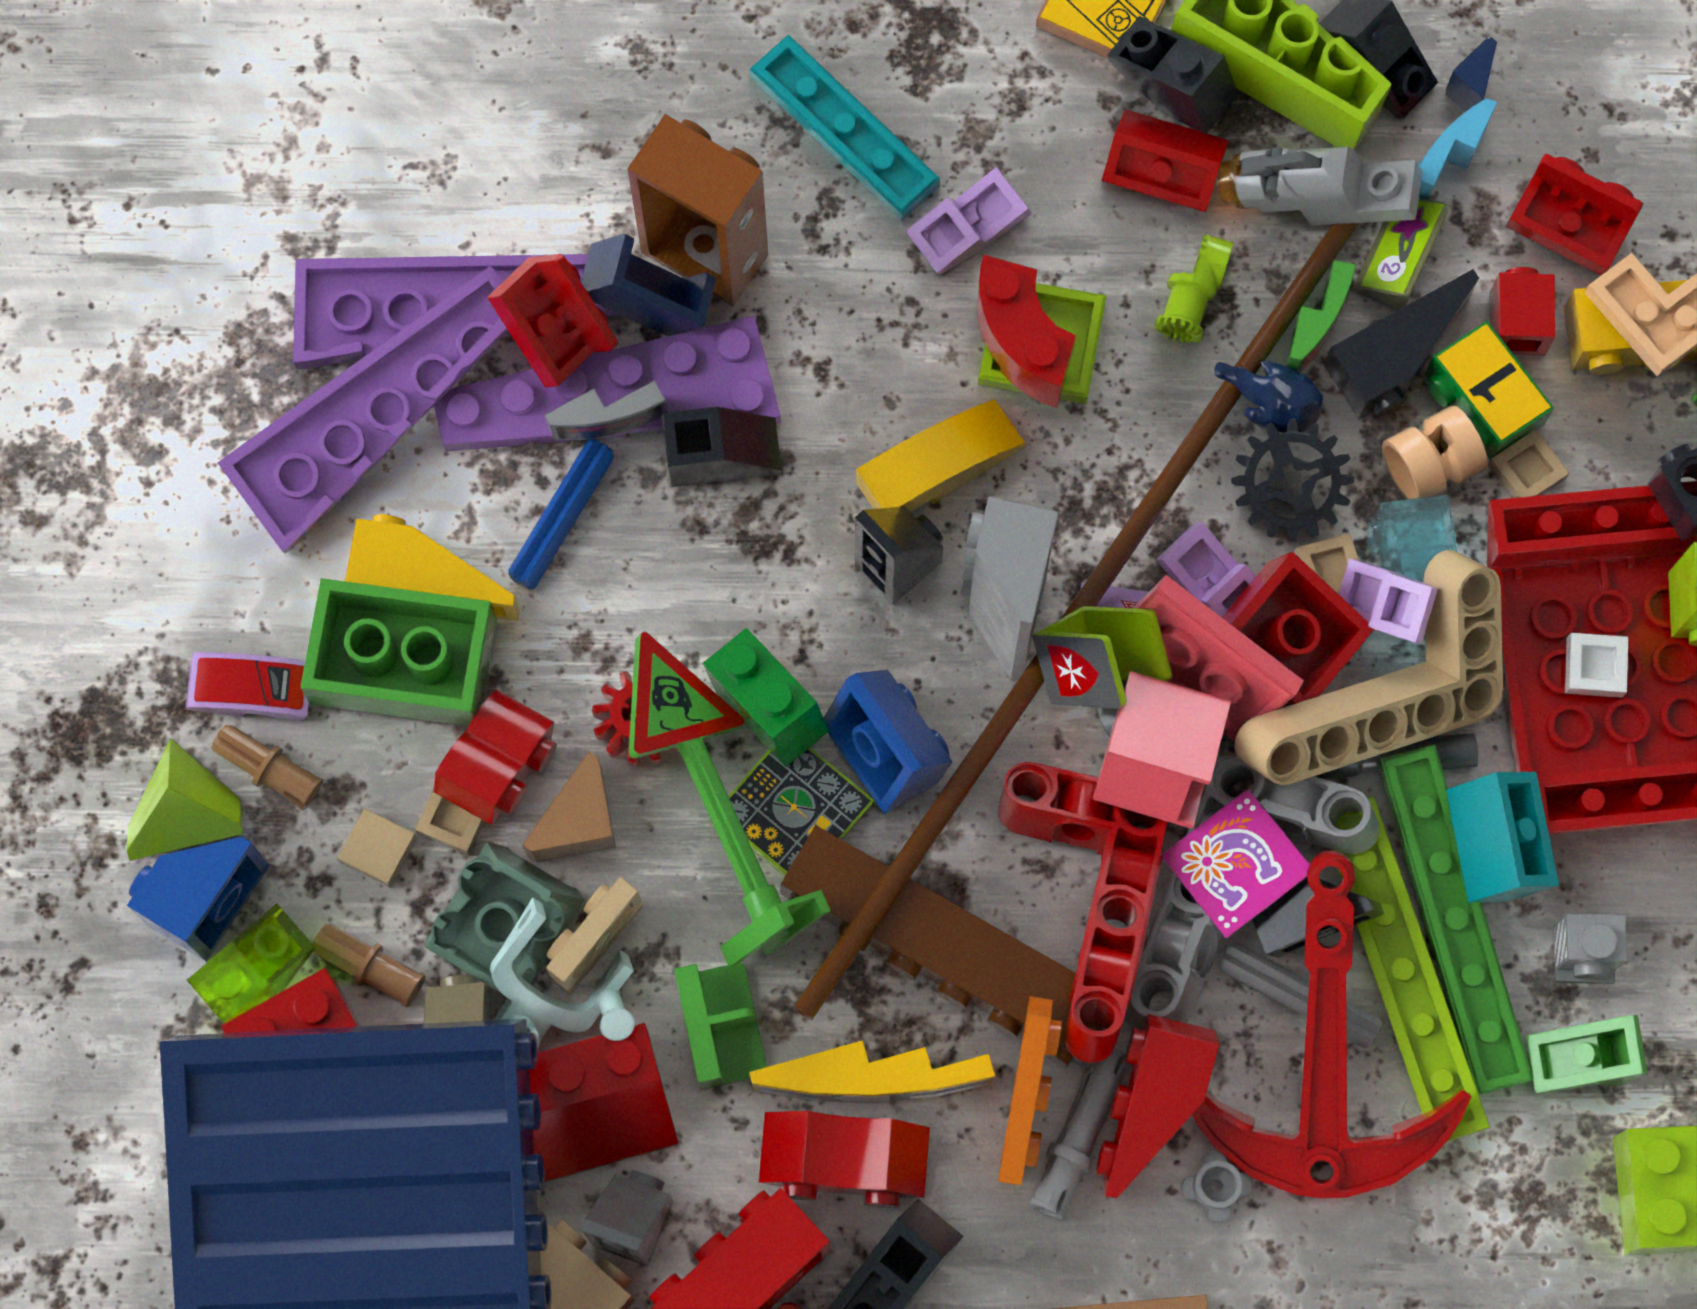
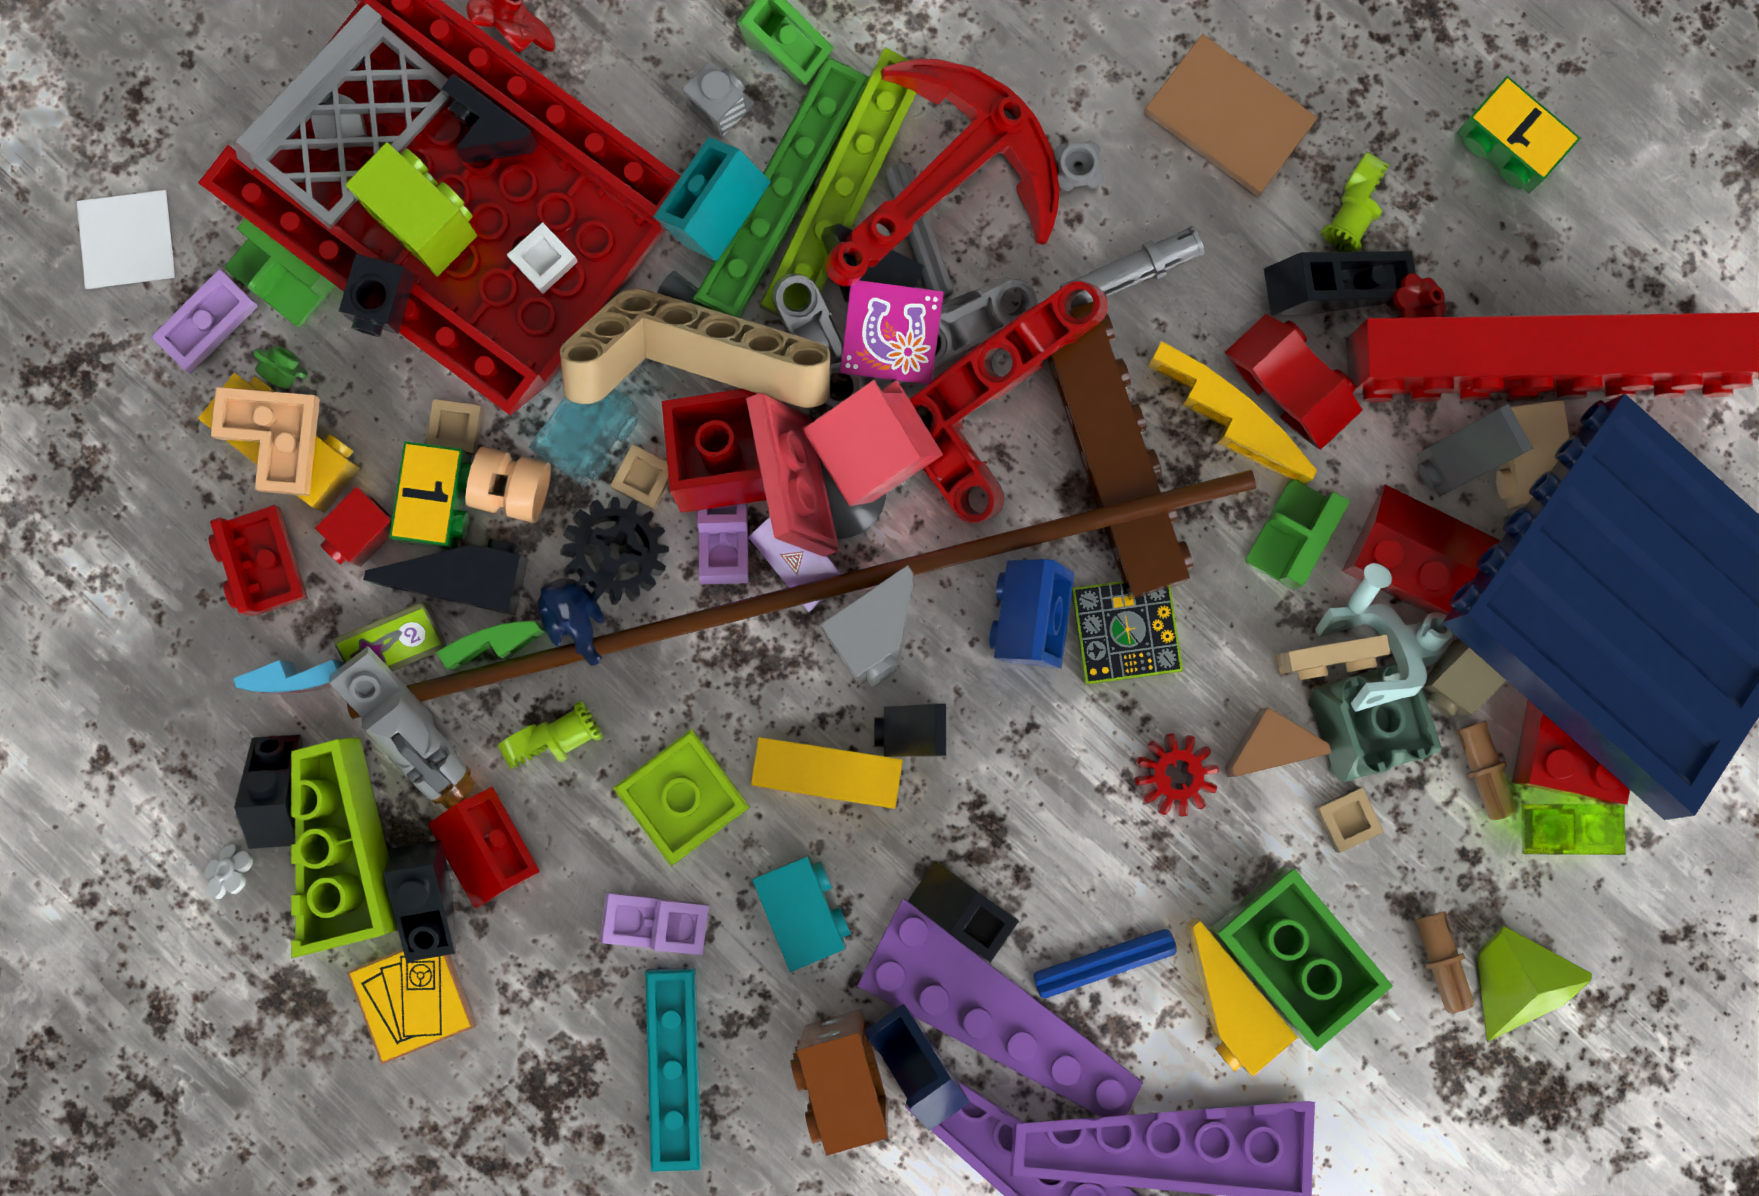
camera: 135 degrees left, 10 degrees up
blue slope [127,837,270,962] -> none
slope [186,652,309,721] -> none
tan tile [337,808,417,888] -> none
red brick [433,689,557,825] -> none
red bracket [487,254,618,387] -> none
light grey slope [544,381,668,440] -> none
bright green piece [629,632,831,968] -> none
green brick [702,628,829,767] -> none
red brick [977,254,1076,408] -> none
orange plate [998,996,1062,1186] -> none
piece [1032,606,1172,709] -> none
red slope [1096,1013,1219,1199] -> none
lavender slope [1339,558,1438,644] -> none
dark blue slope [1445,37,1497,112] -> none
none -> teal brick [752,855,851,972]

